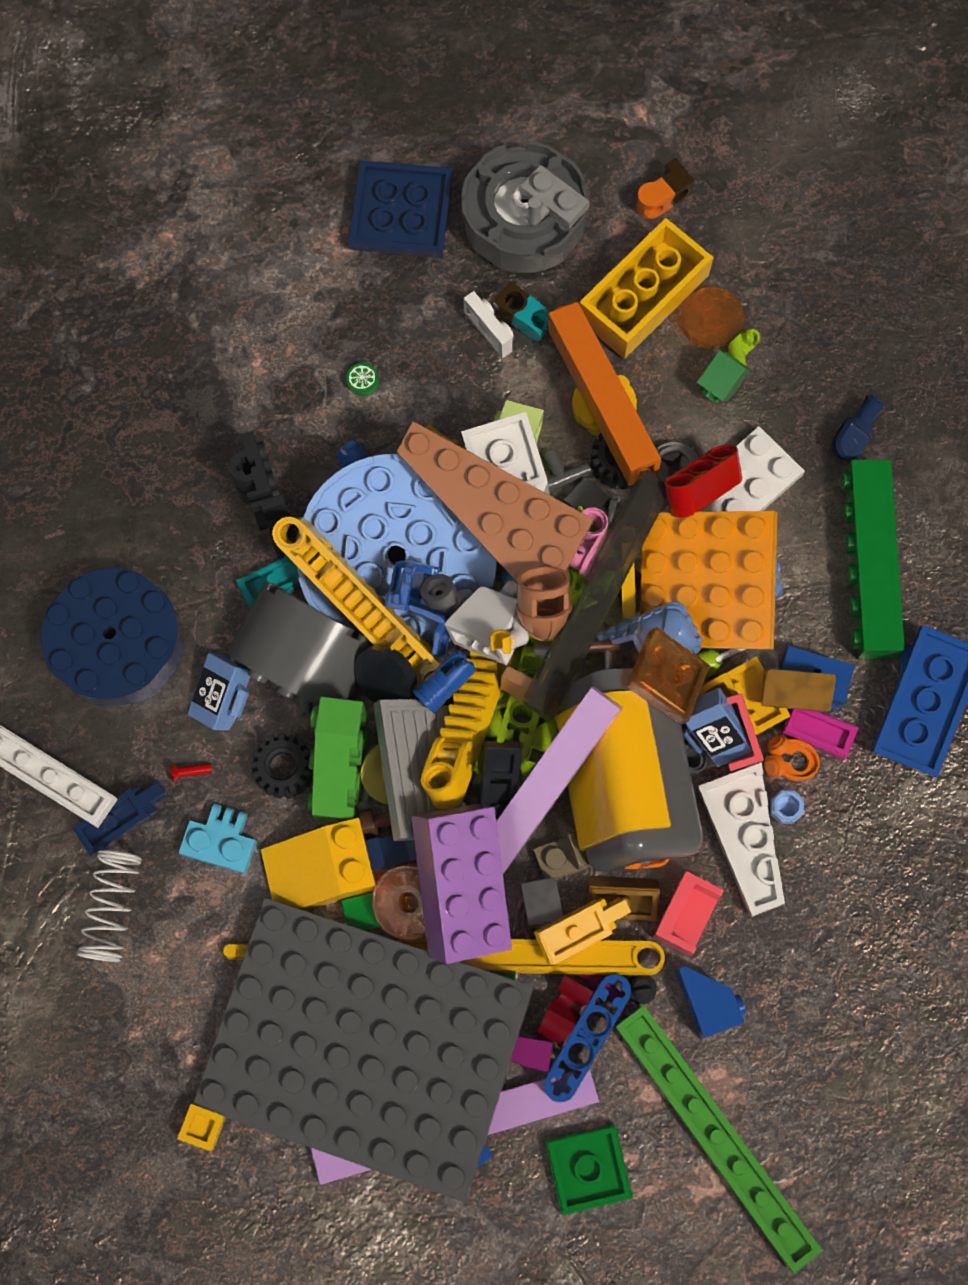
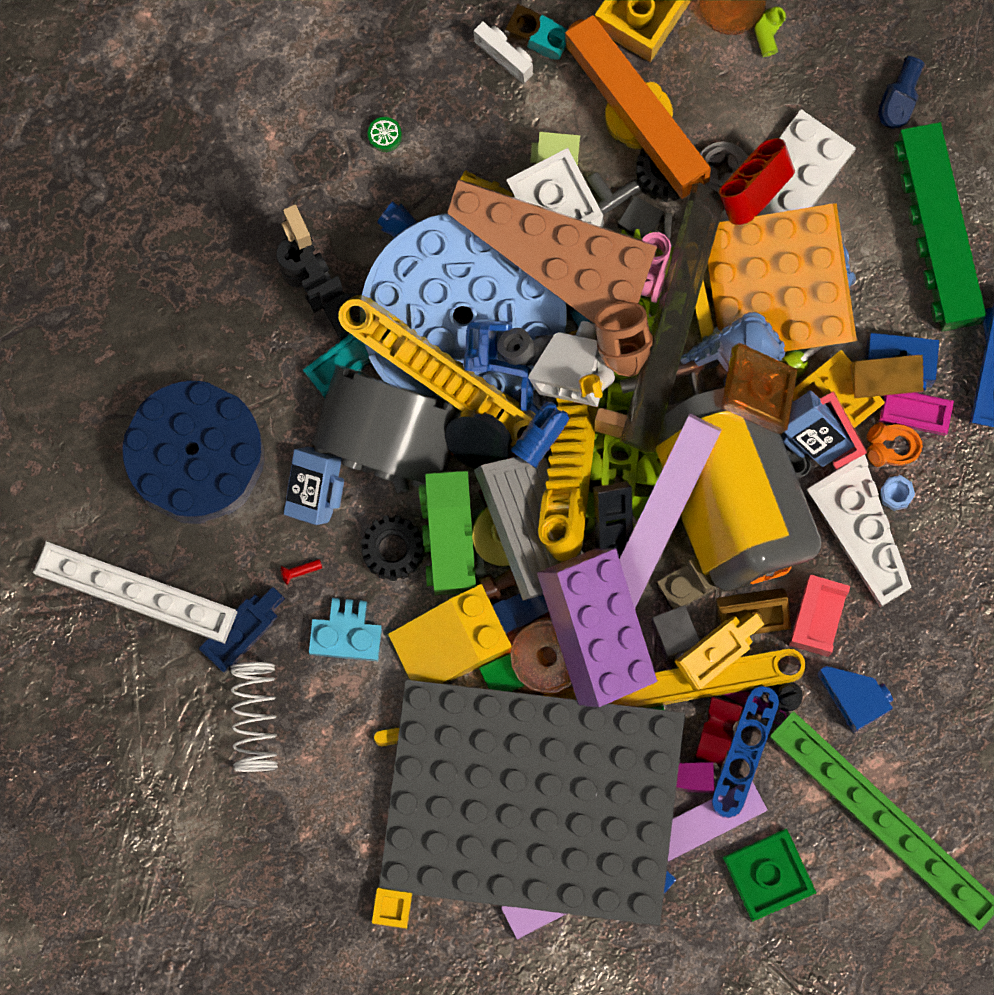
camera: 10 degrees left, 5 degrees up
green brick [697,350,751,403] -> none
none -> tan plate [281,204,312,250]

